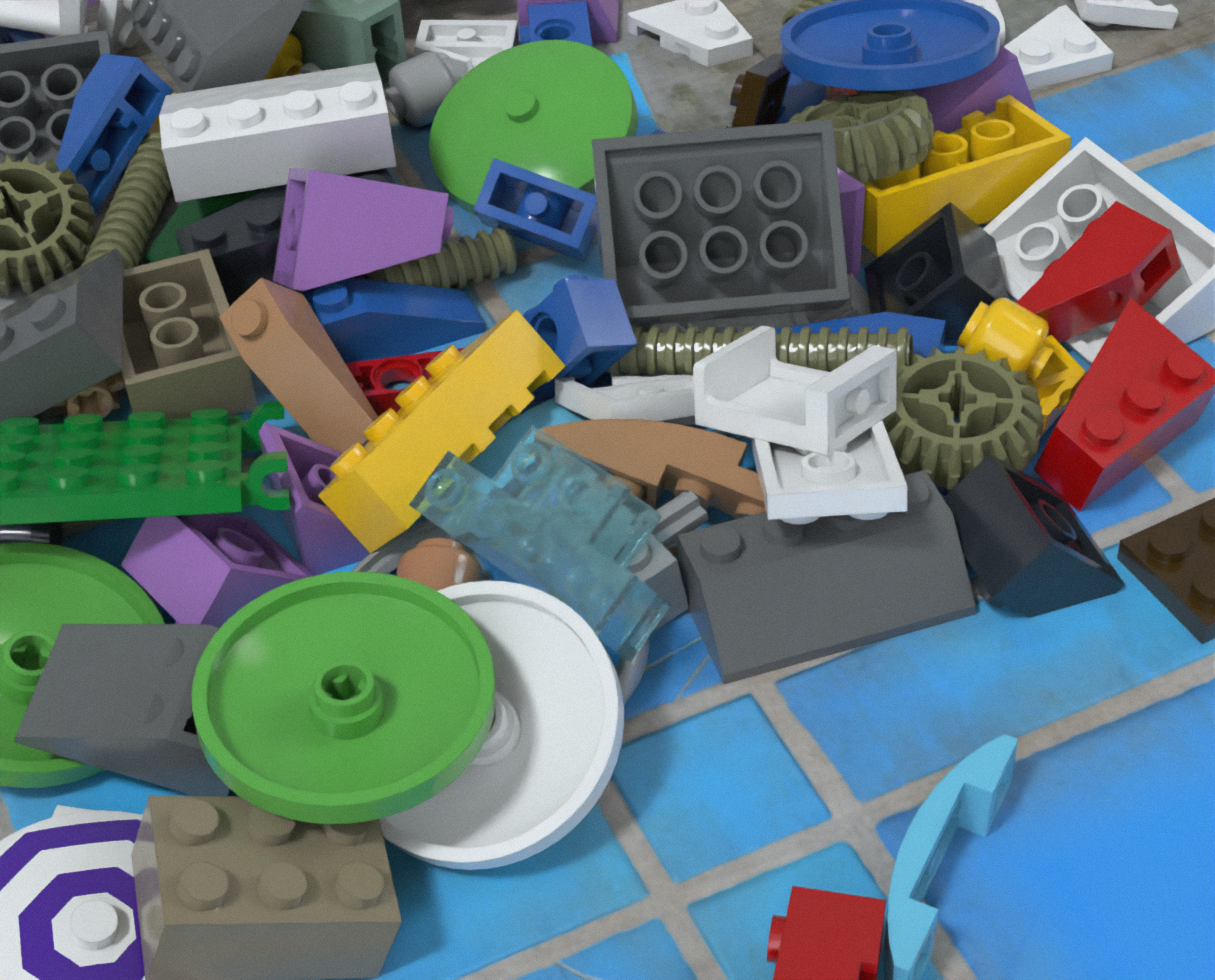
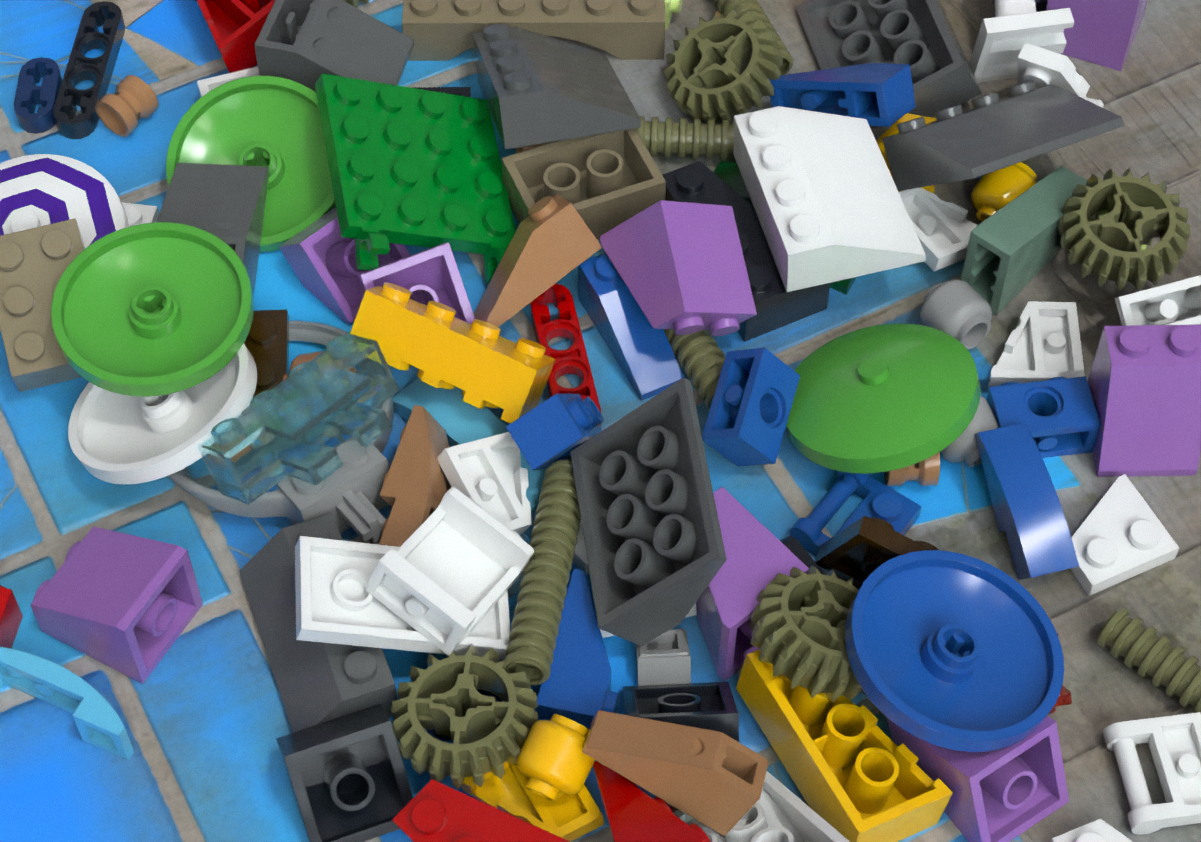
camera: 85 degrees right, 10 degrees up
none -> medium lavender slope [30,526,203,684]
none -> medium nougat slope [582,710,769,836]
none -> blue slope [975,422,1079,580]

